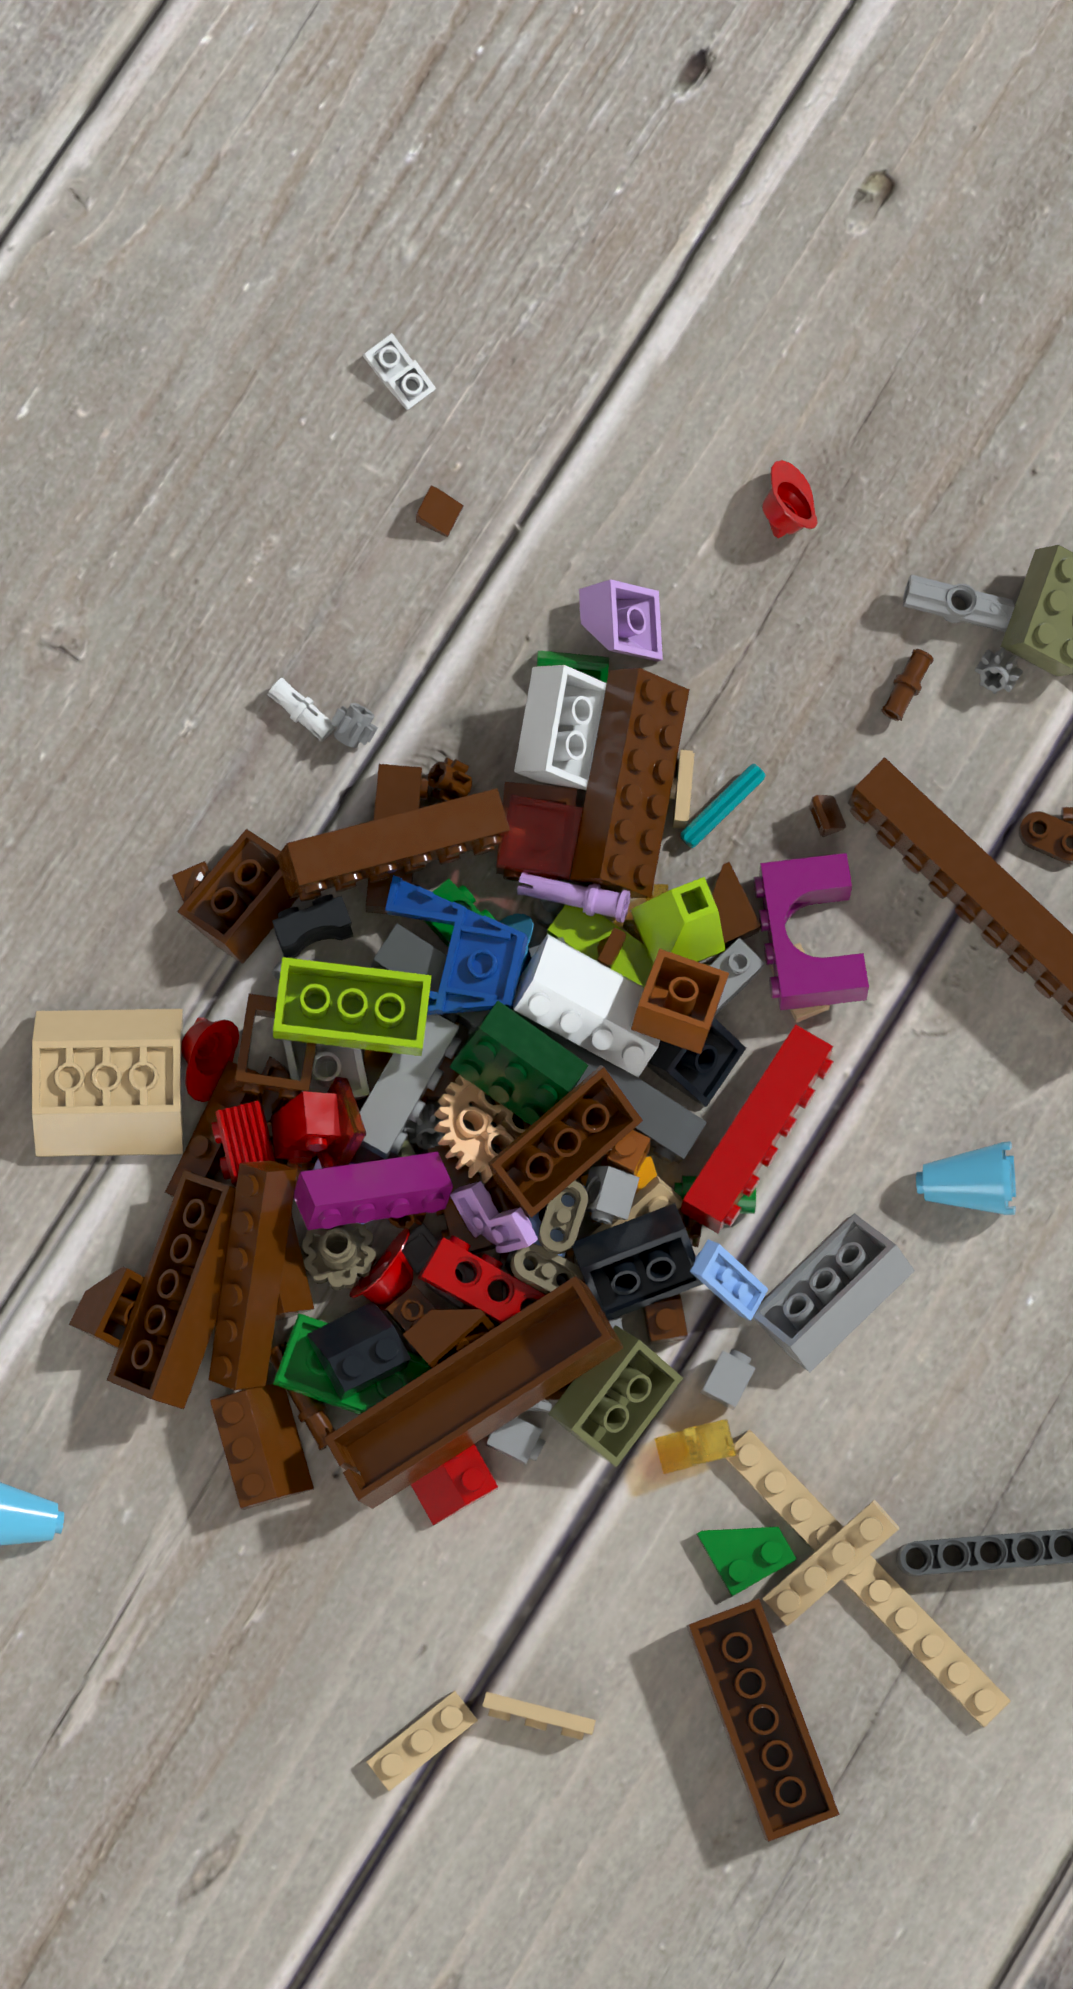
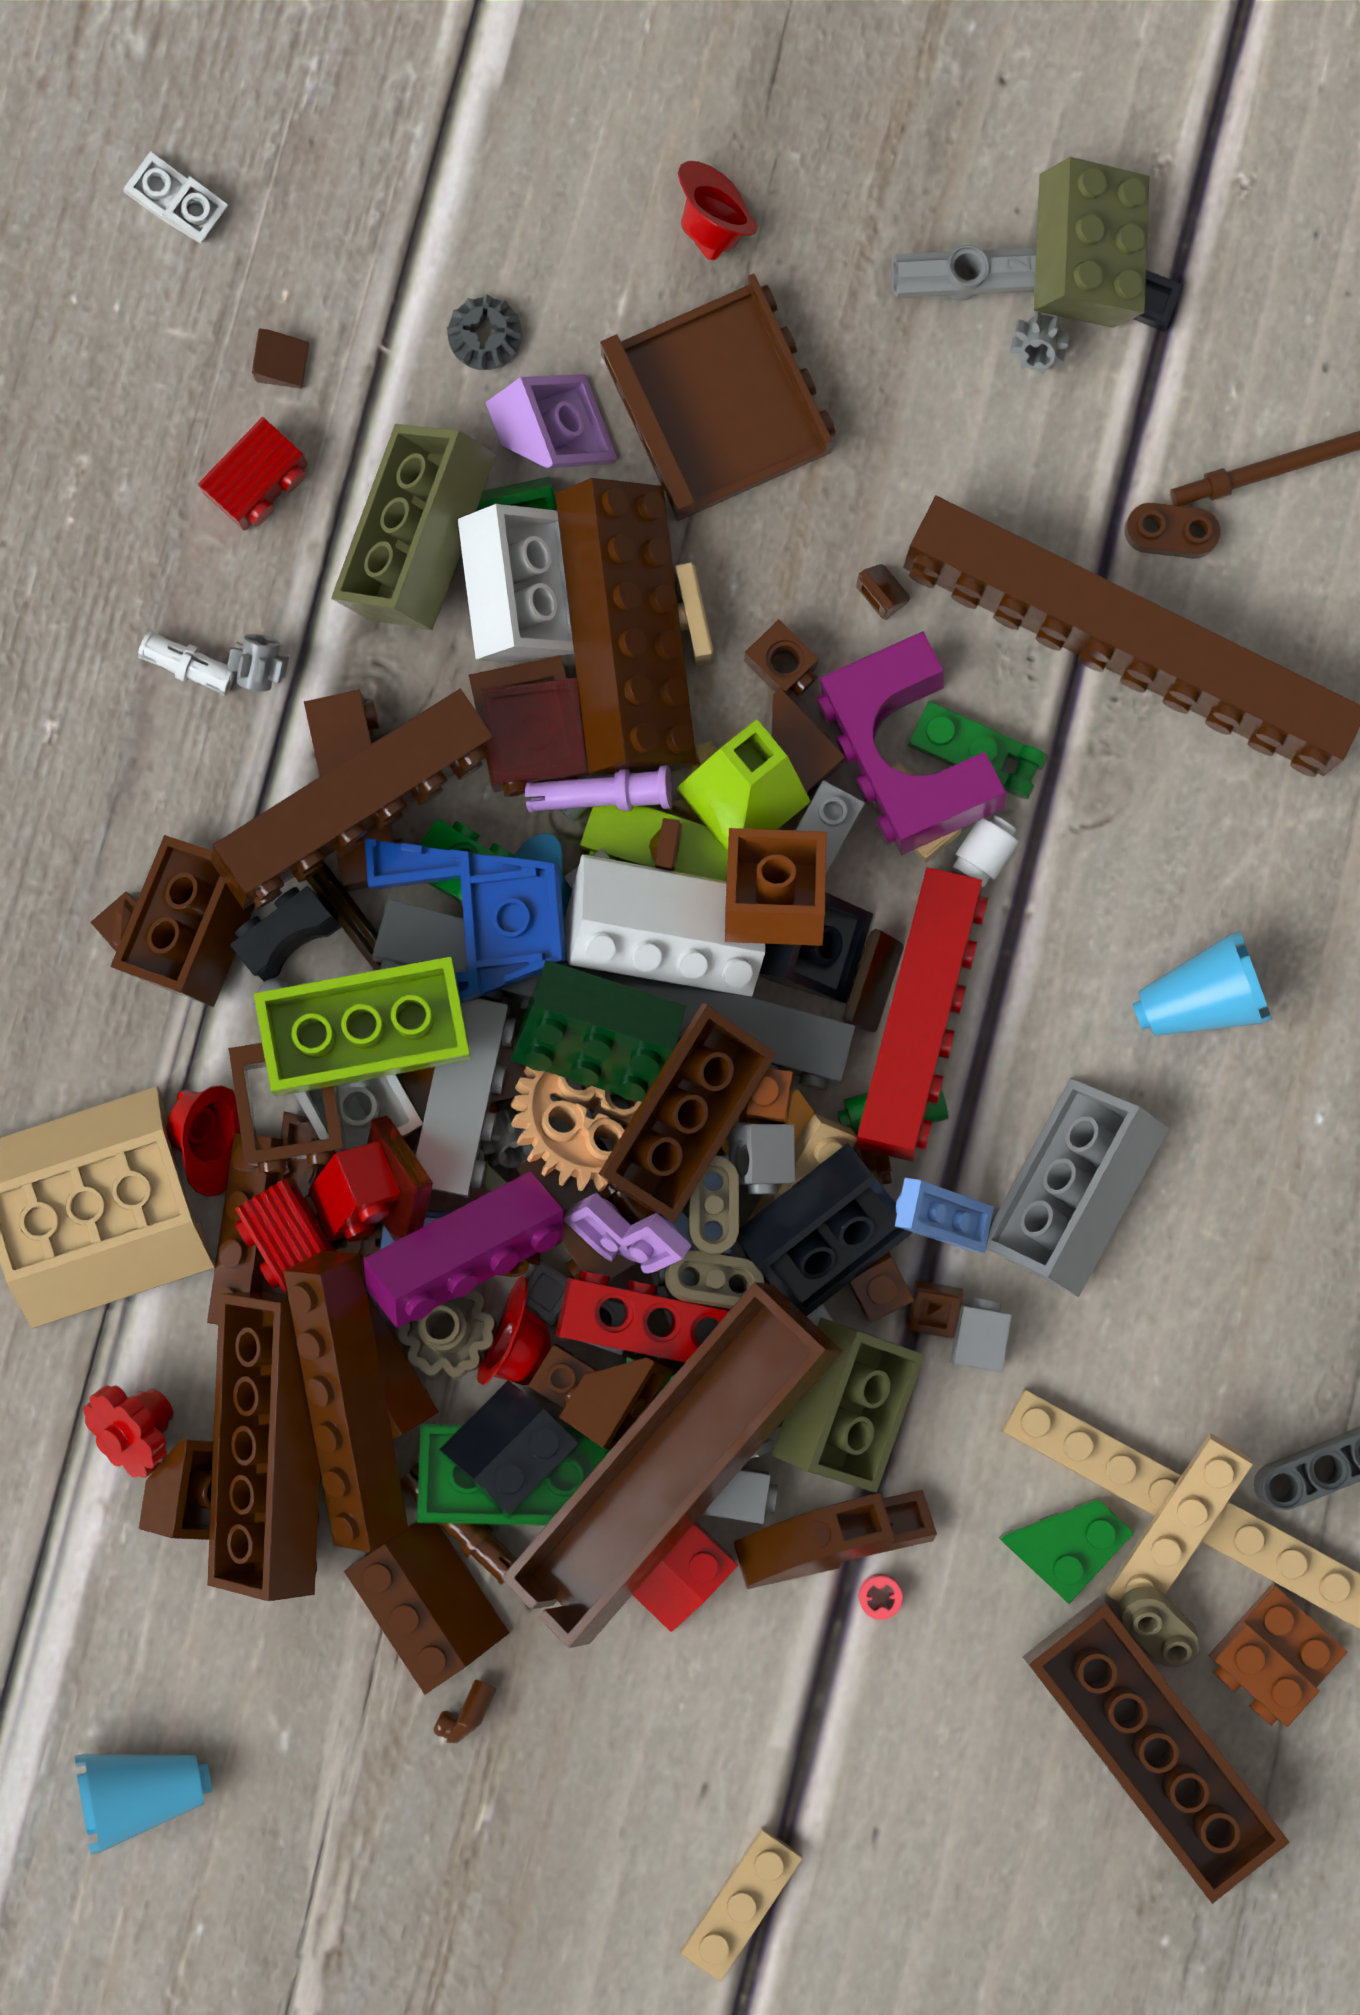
camera: 10 degrees left, 5 degrees up
reddish brown gear [427,757,472,802] -> none
tan plate [482,1692,596,1740] -> none
clear yellow slope [654,1419,737,1474] -> none
teal axle [680,764,766,848] -> none
reddish brown pin [881,649,934,721] -> none
none -> red plant [83,1385,174,1478]
none -> red brick [198,416,308,531]
none -> dark brown axle [306,861,381,971]
none -> olive brick [331,424,496,631]
none -> reddish brown arm [433,1680,496,1743]
none -> dark grey gear [447,294,522,370]
none -> reddish brown panel [600,273,836,521]
none -> reddish brown slope [734,1490,937,1589]
none -> reddish brown brick [744,619,819,697]
none -> dark brown slope [842,929,903,1032]
none -> coral bush [858,1574,903,1620]
none -> reddish brown tile [906,1280,963,1338]
none -> green plate [908,701,1048,799]
none -> white brick [952,814,1019,888]
none -> dark tan plate [1119,1587,1200,1667]
none -> dark orange plate [1208,1584,1348,1727]

